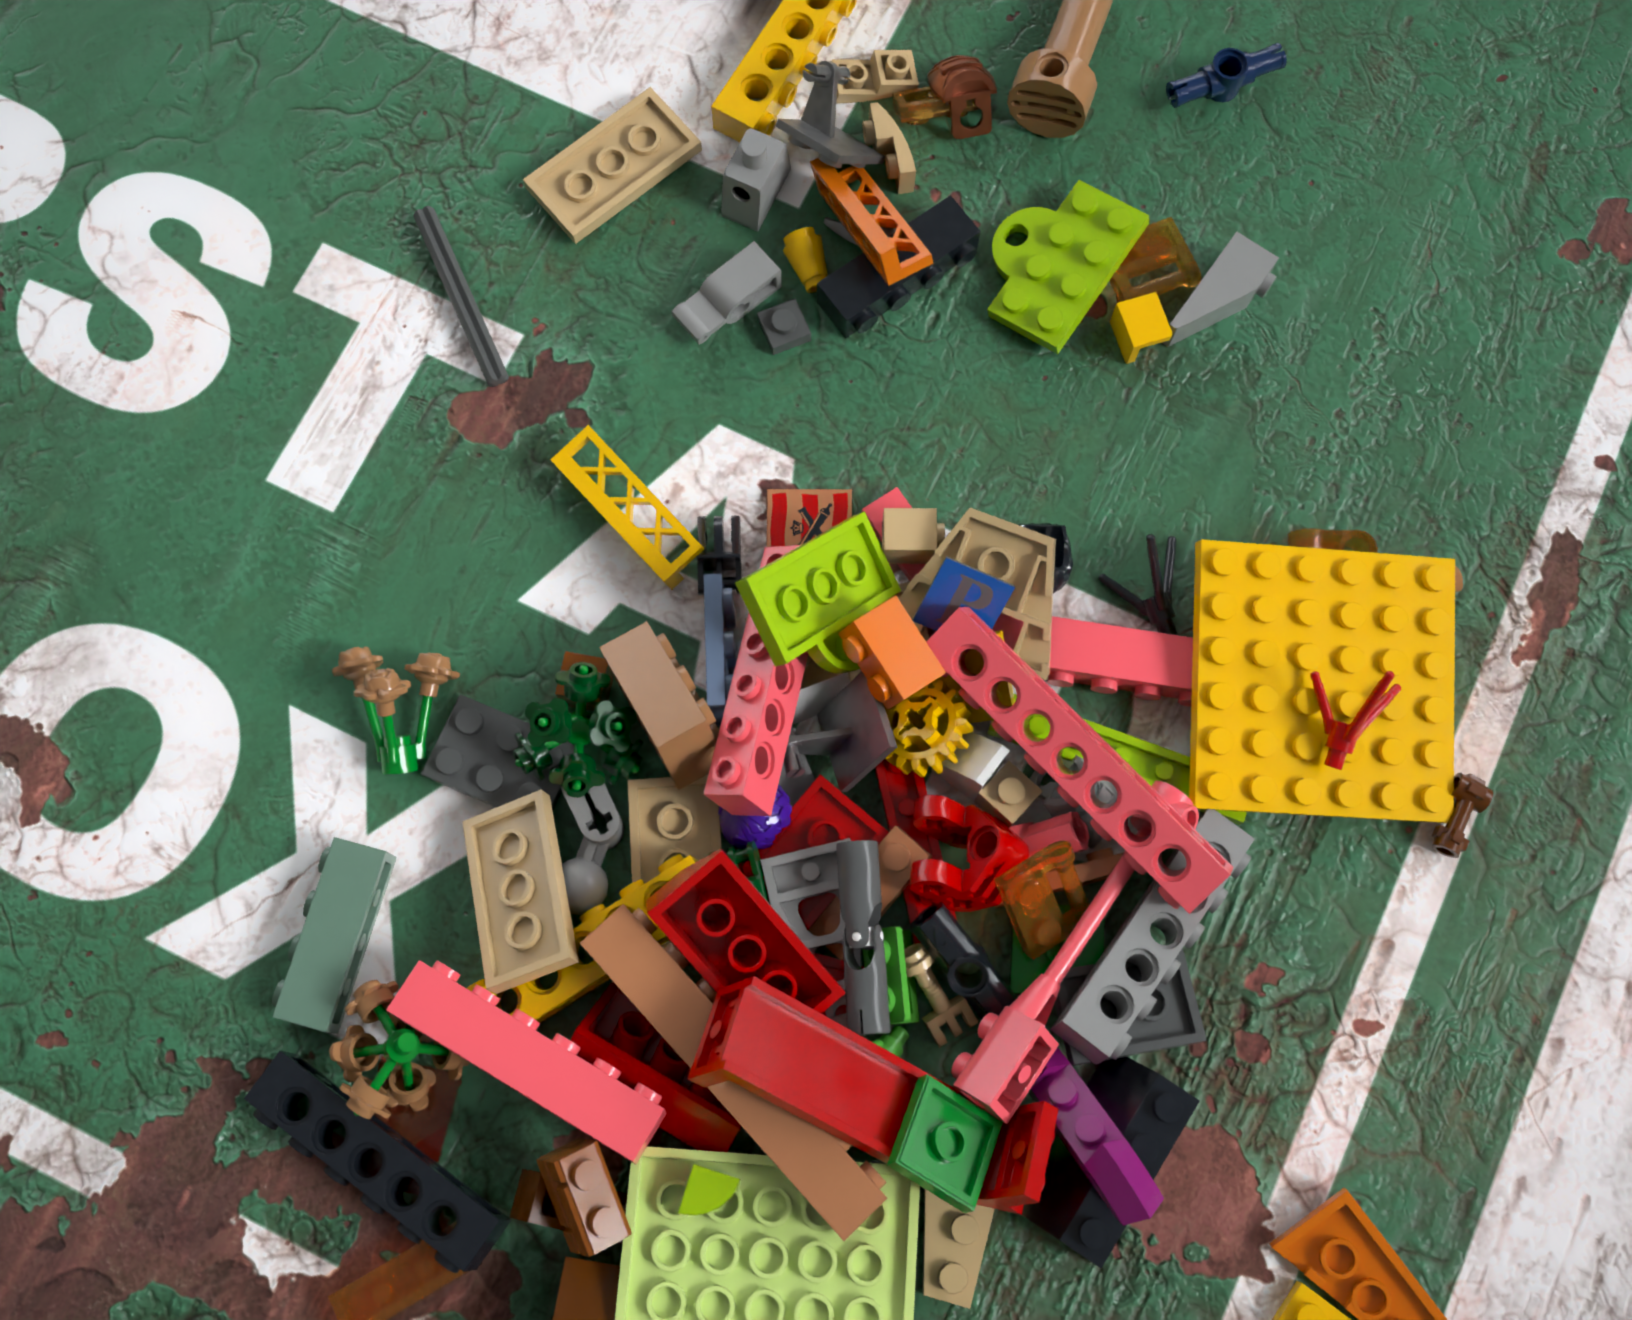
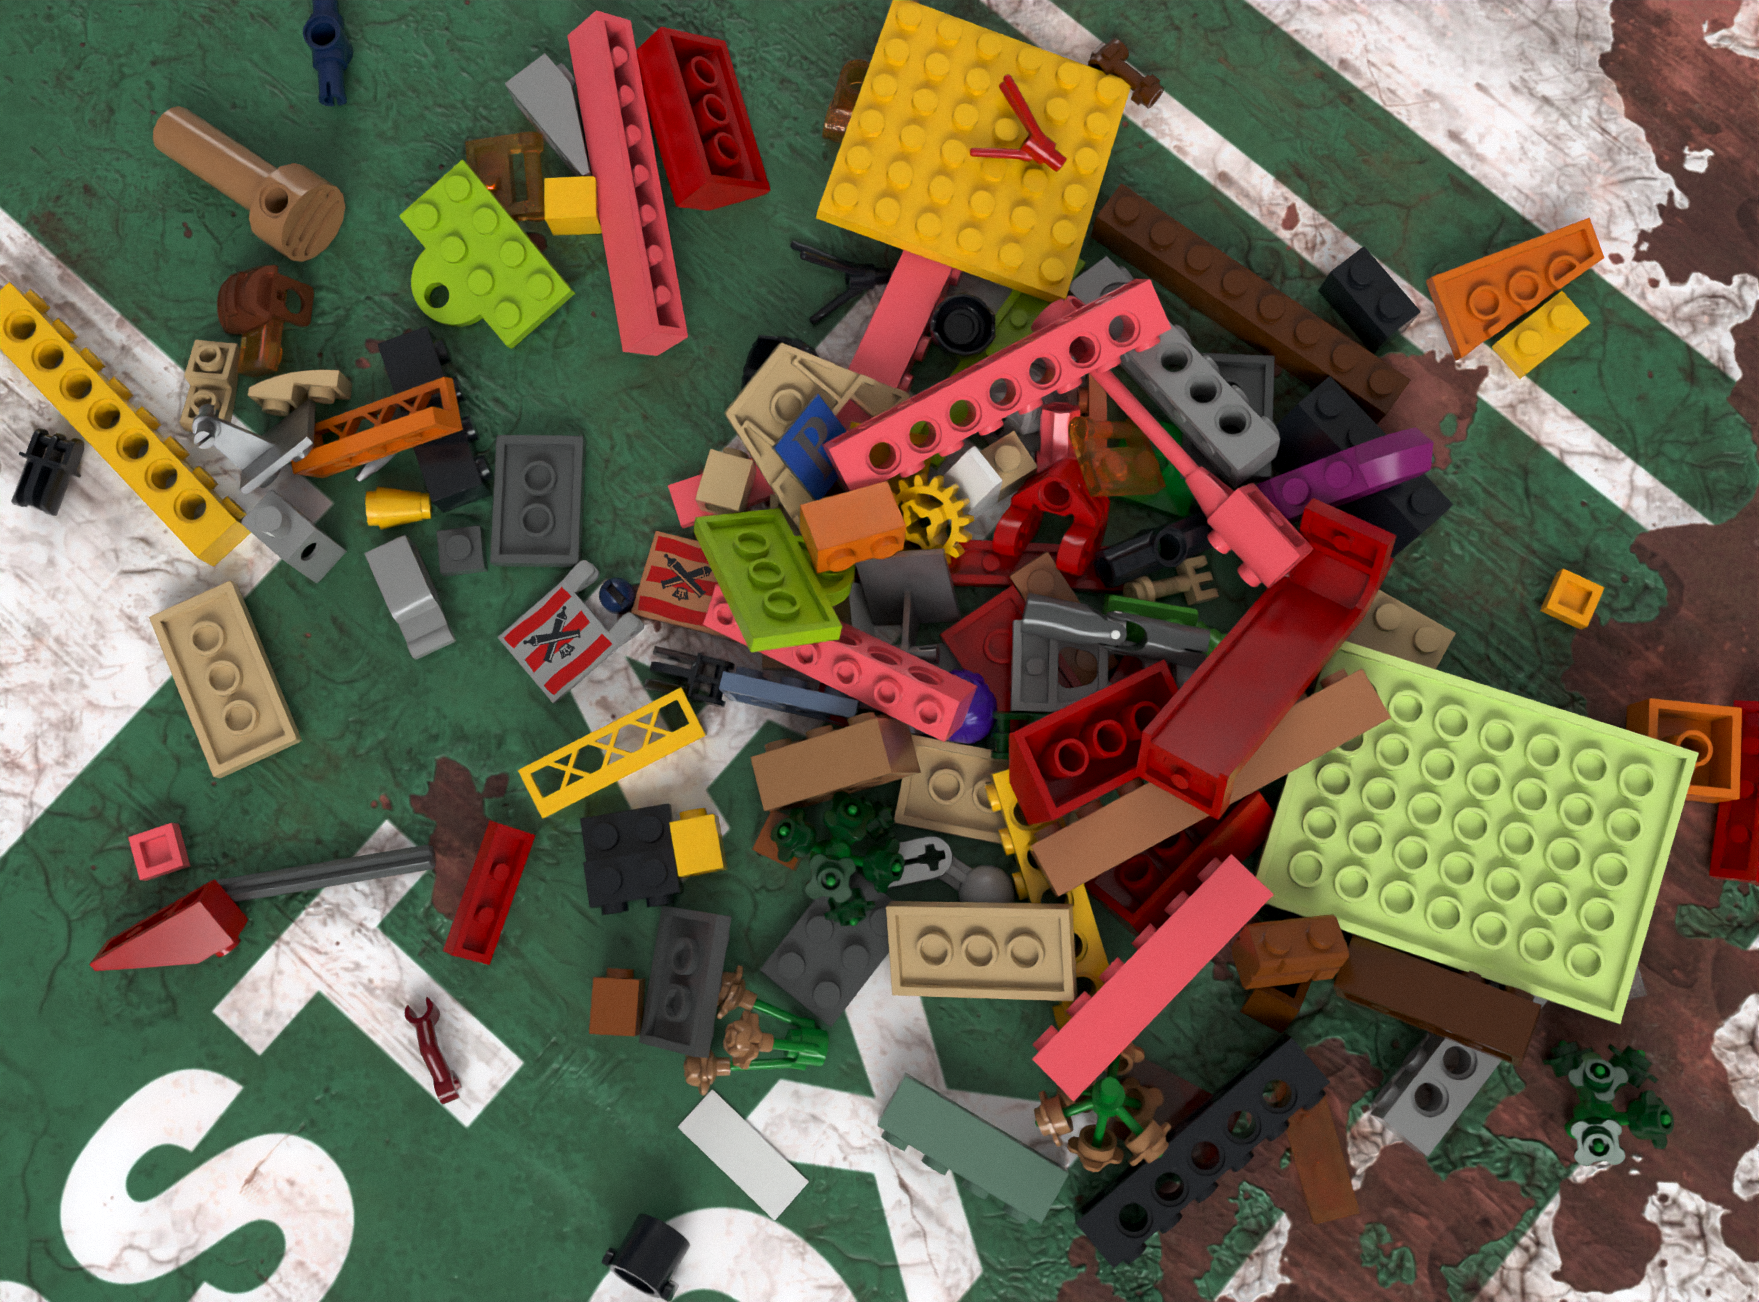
camera: 70 degrees left, 5 degrees up
lime tile [678,1164,741,1216] -> none
green plate [887,1074,1003,1213] -> none
none -> red slope [89,879,249,971]
none -> coral plate [128,823,190,881]
none -> dark red arm [404,997,462,1105]
none -> red plate [443,820,536,965]
none -> dark grey plate [490,435,586,567]
none -> flag [498,560,644,704]
none -> coral brick [567,10,688,356]
none -> black plate [580,803,684,915]
none -> dark orange brick [589,968,646,1036]
none -> dark blue hinge [599,578,636,614]
none -> black piece [601,1213,690,1301]
none -> red slope [636,27,771,211]
none -> dark grey plate [639,906,732,1058]
none -> yellow brick [669,808,728,878]
none -> white sticker [678,1089,809,1221]
none -> black hair [930,292,996,361]
none -> reddish brown brick [1091,183,1411,424]
none -> black brick [1318,246,1421,354]

